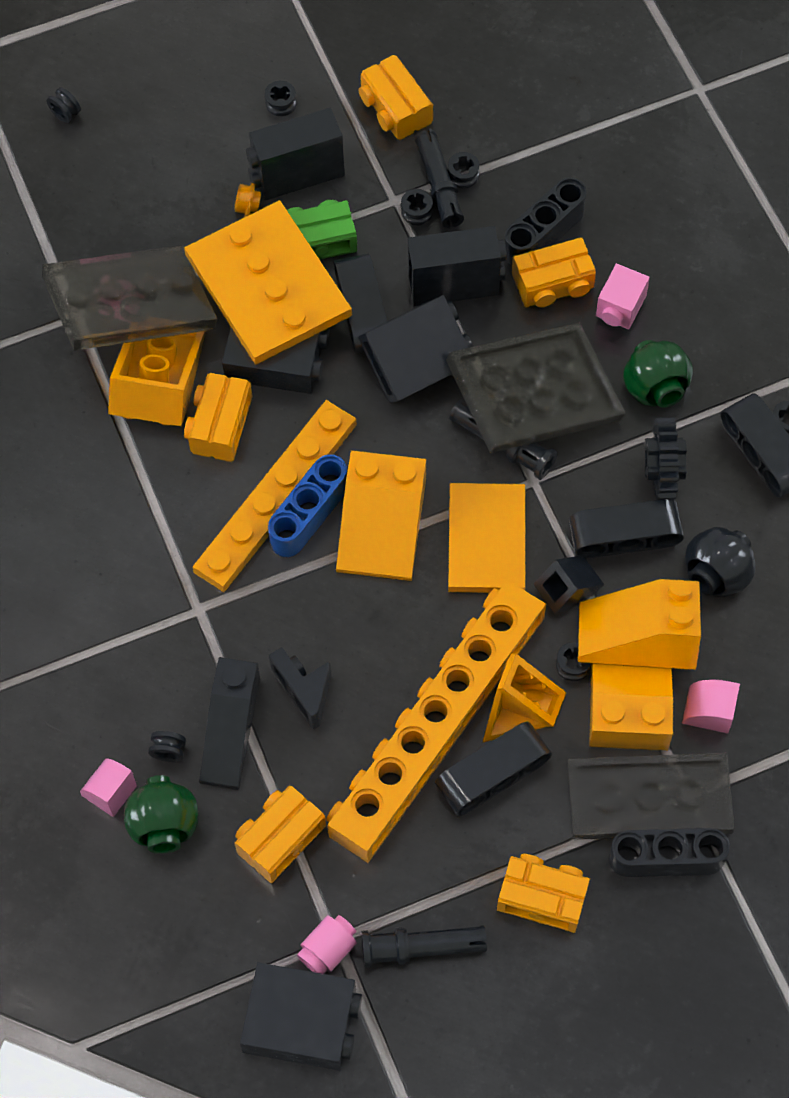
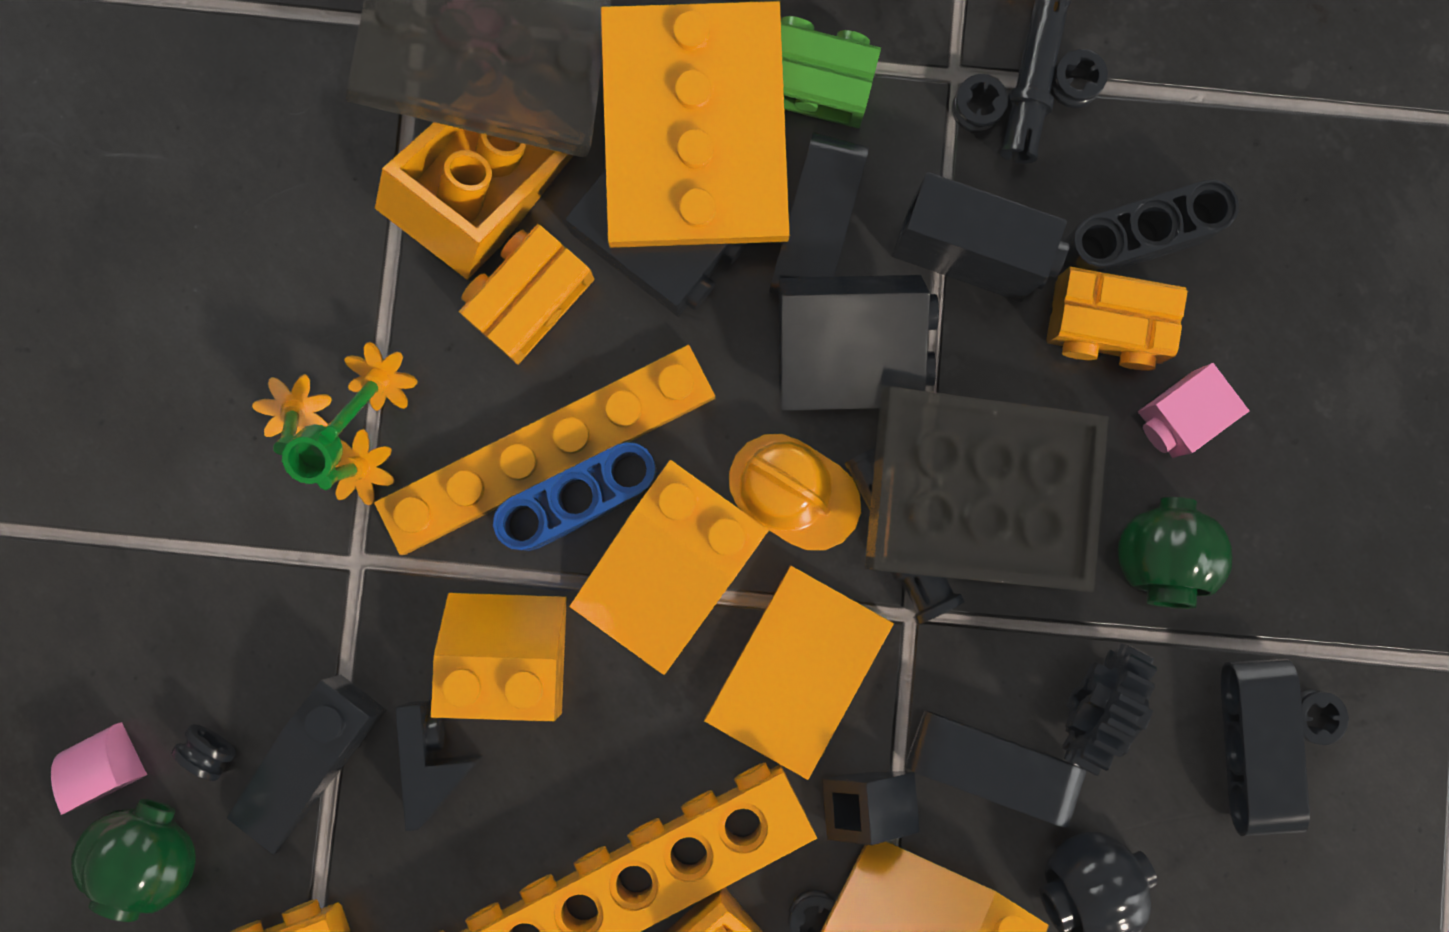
camera: 20 degrees right, 20 degrees up
none -> light orange plant [252,342,418,505]
none -> light orange slope [431,593,567,721]
none -> light orange piece [729,434,861,550]

